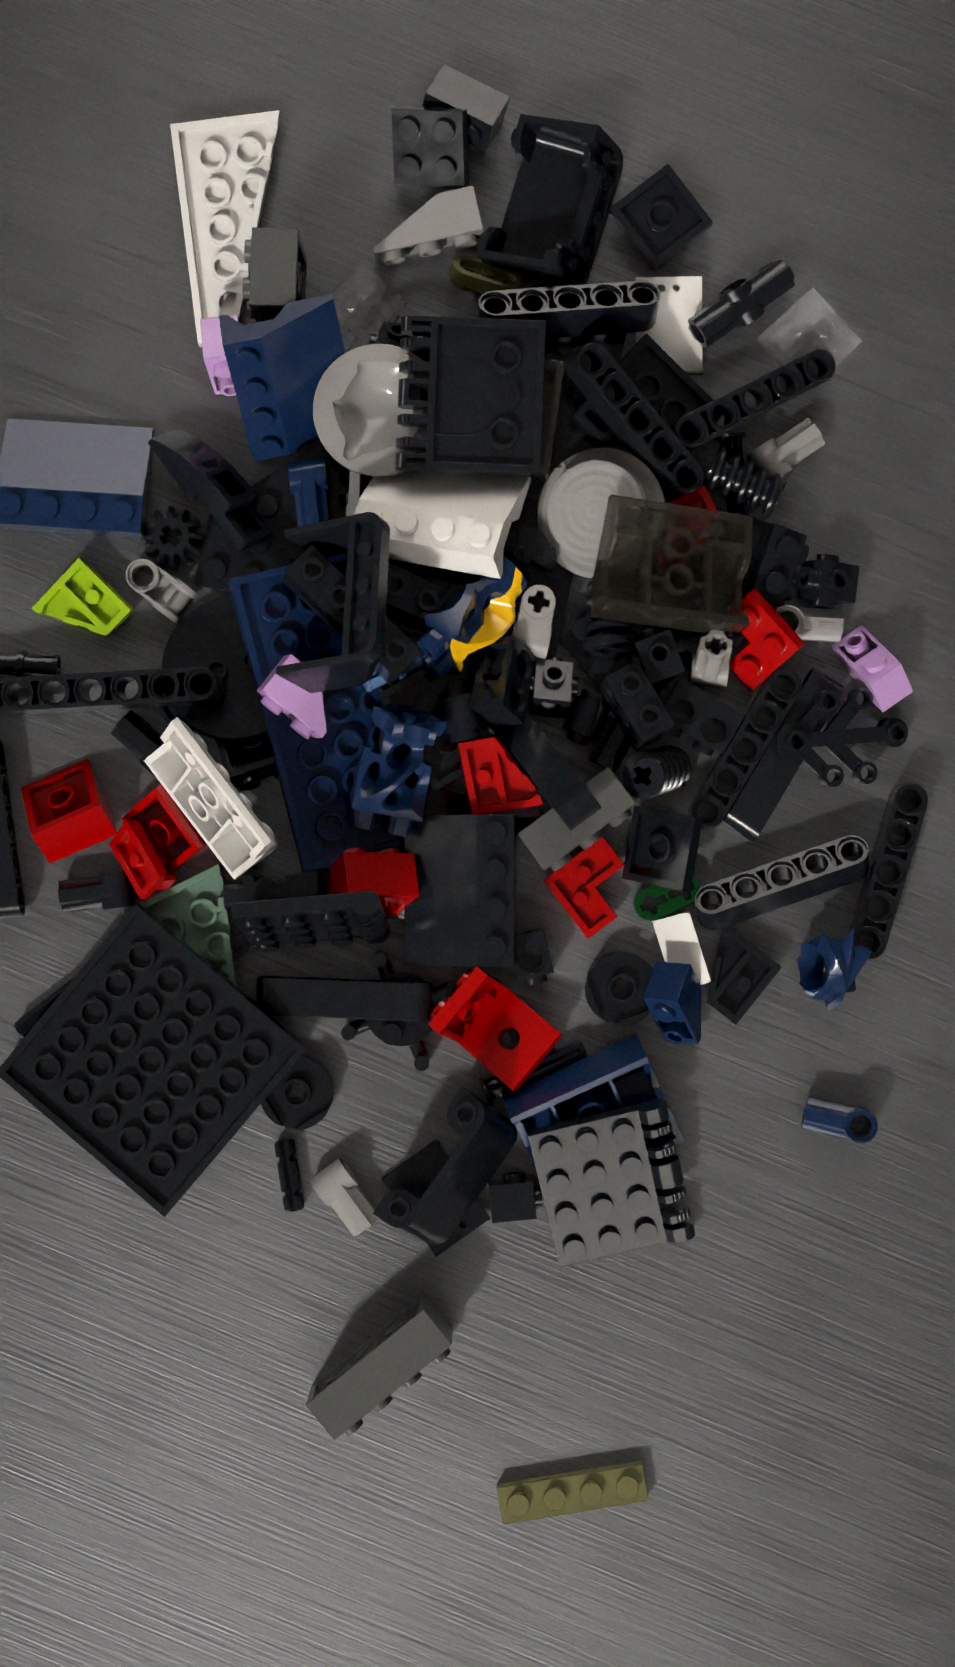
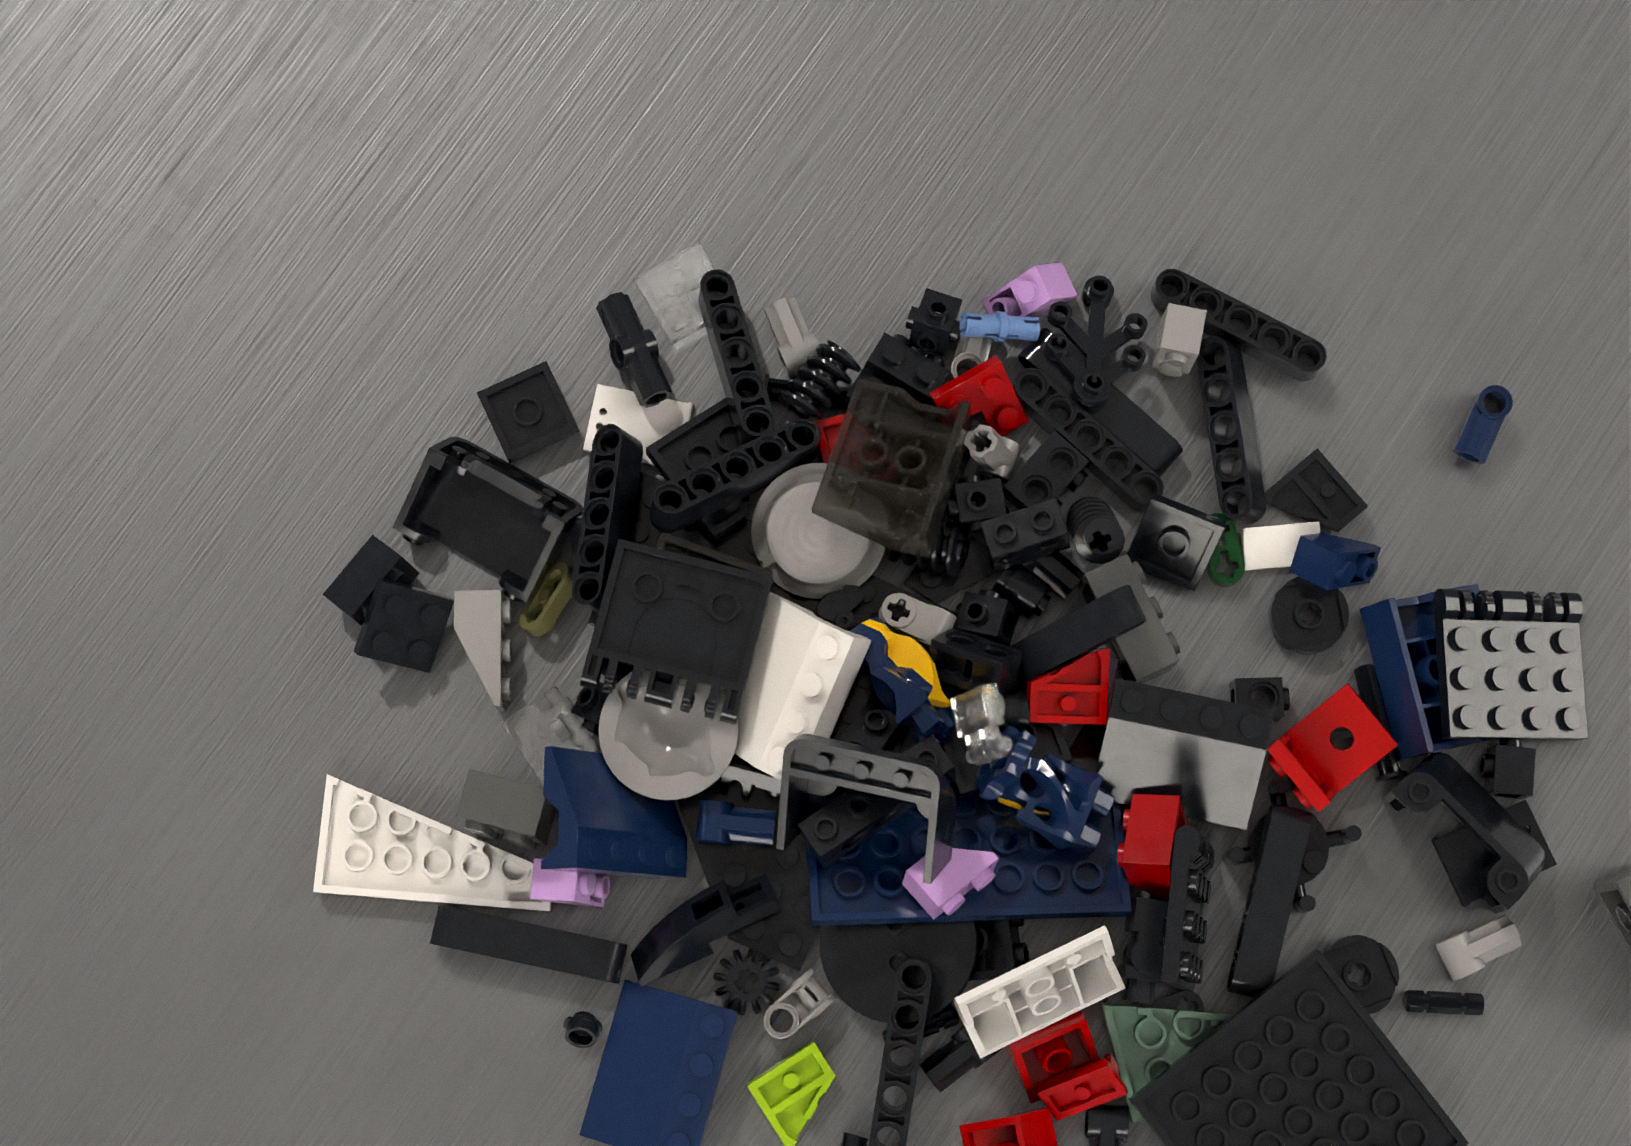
camera: 80 degrees left, 10 degrees down
red plate [543,835,625,939] -> none
dark blue hair [797,926,872,1010] -> none
none -> black beam [430,904,628,984]
none -> black plate [563,1011,603,1048]
none -> clear plate [950,683,1012,766]
none -> medium blue pin [959,311,1040,342]
none -> light grey brick [1151,303,1207,377]

